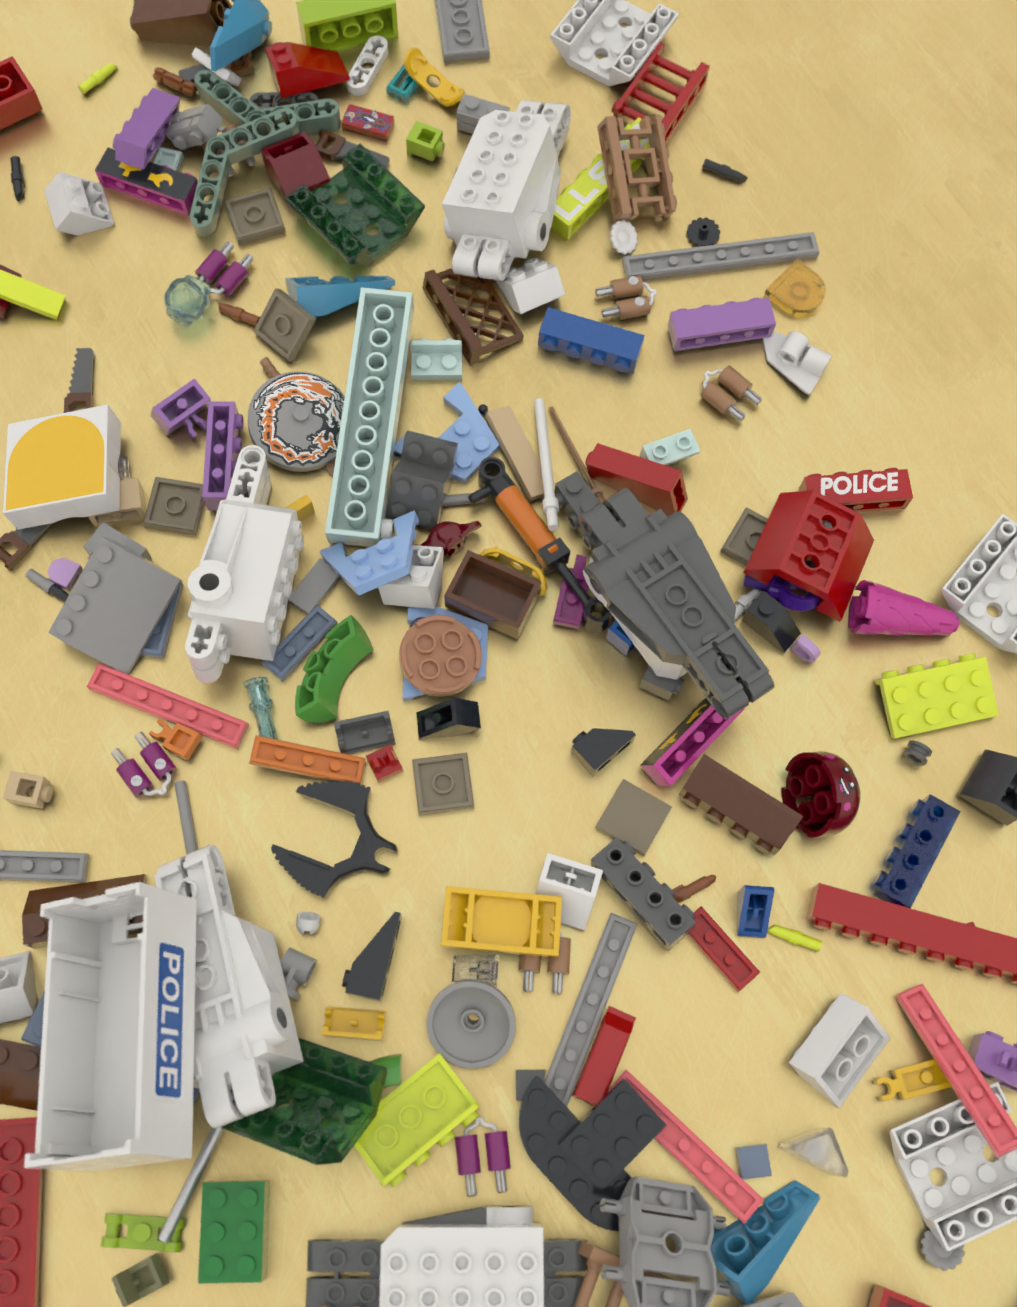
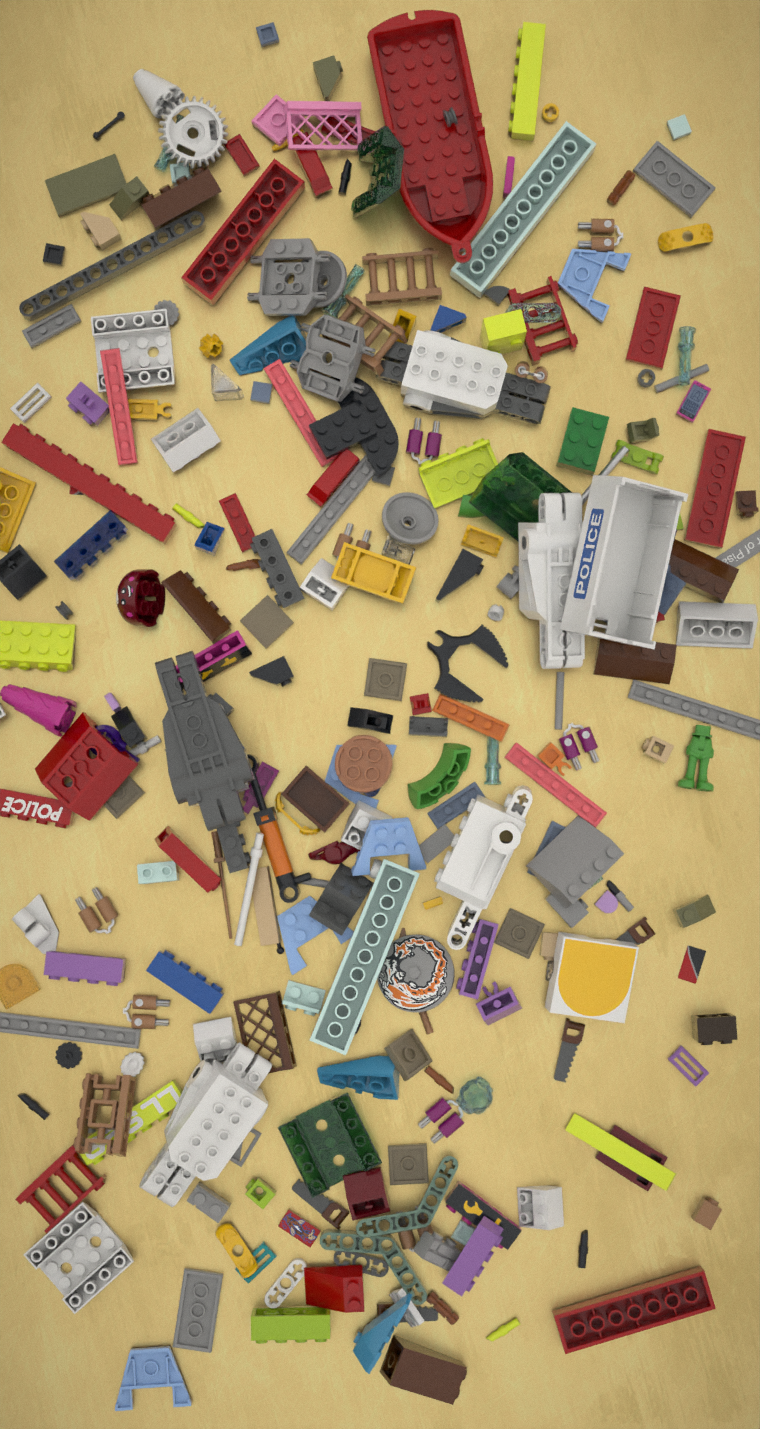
camera: 160 degrees left, 15 degrees up
none -> yellow gear [199,334,223,358]

